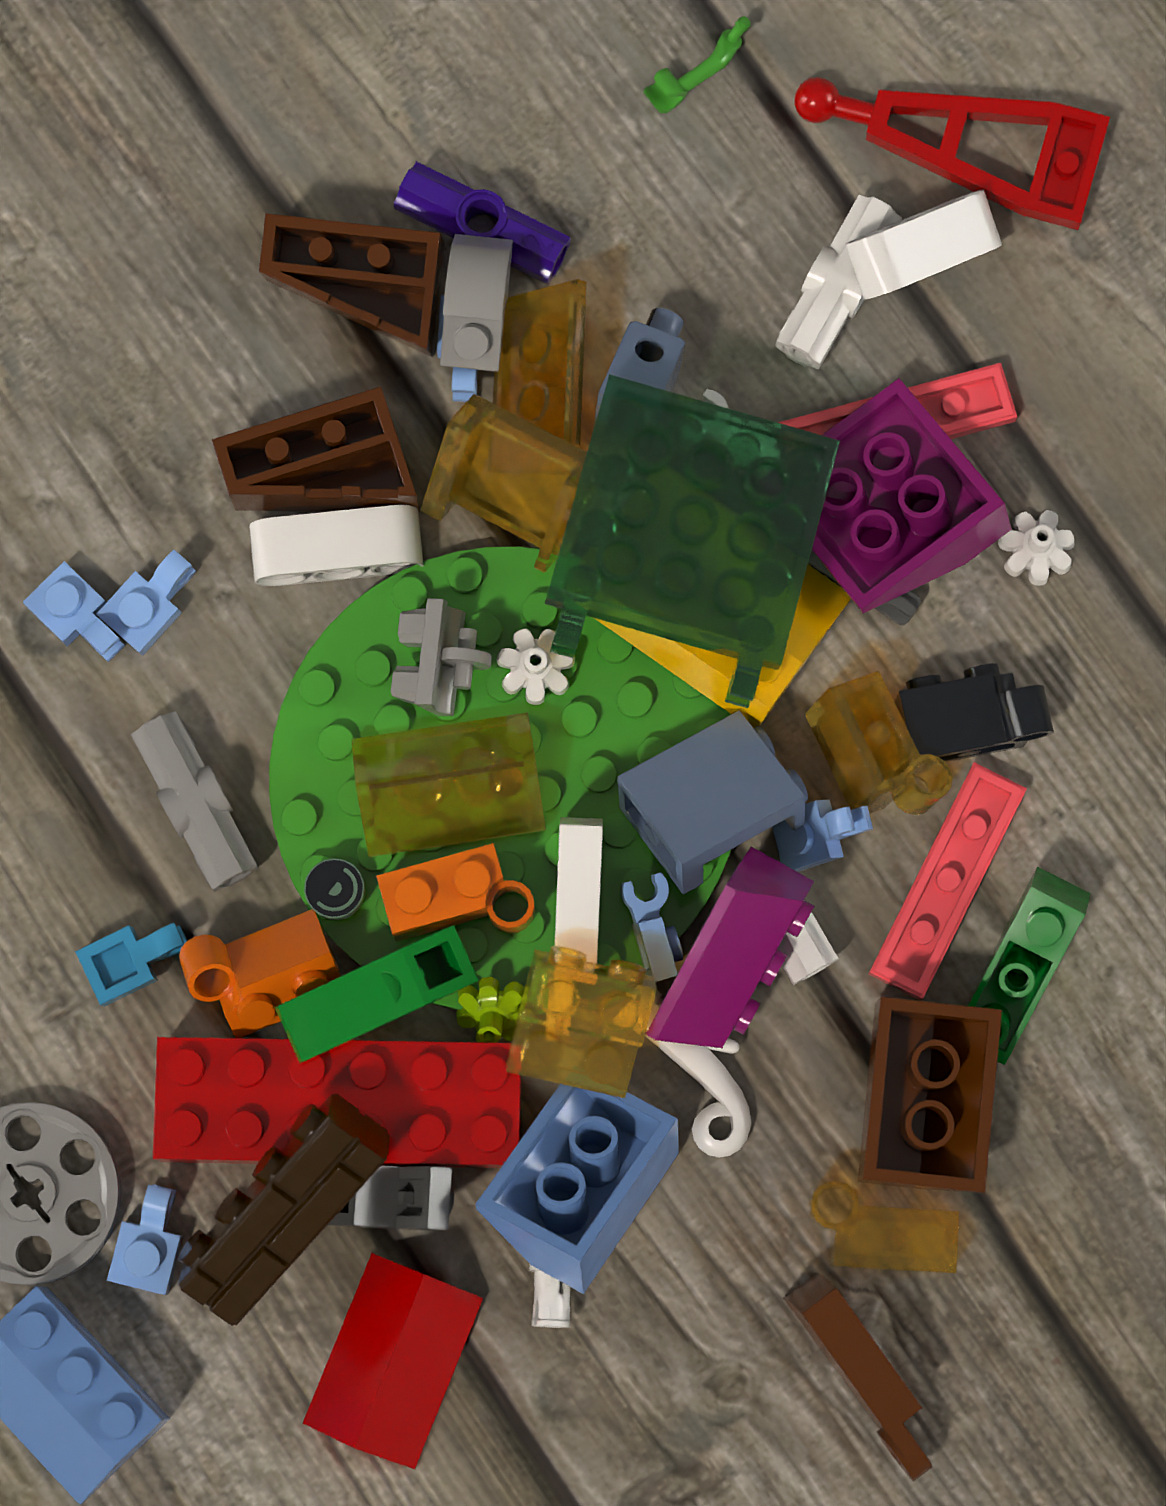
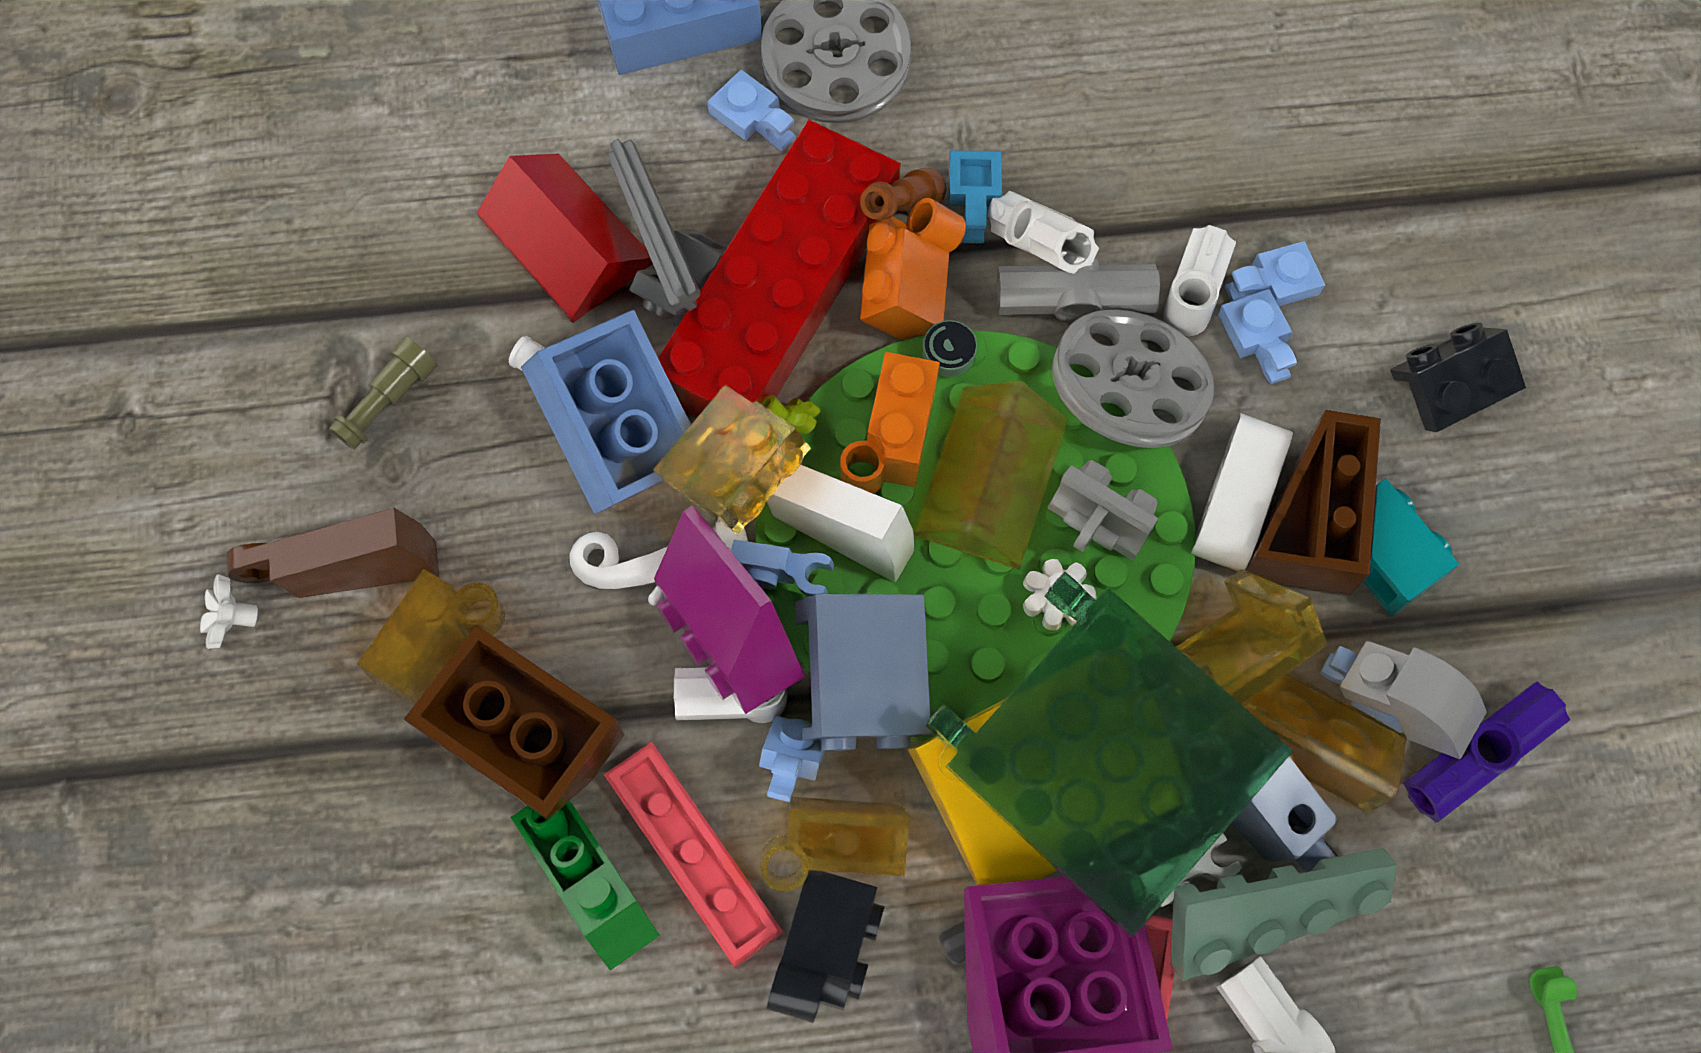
camera: 115 degrees right, 10 degrees down
dark brown brick [178,1093,390,1326] -> none
reddish brown wedge [259,213,445,357] -> none
green slope [275,925,479,1063] -> none
none -> white plant [200,574,258,649]
none -> olive piece [329,337,437,450]
none -> axle [608,139,701,311]
none -> dark orange piece [860,167,946,220]
none -> white piece [987,191,1099,274]
none -> light grey wedge [1052,309,1214,448]
none -> white piece [1163,225,1236,337]
none -> sand green wing [1171,848,1397,982]
none -> teal slope [1363,478,1459,617]
none -> black bracket [1390,323,1526,432]

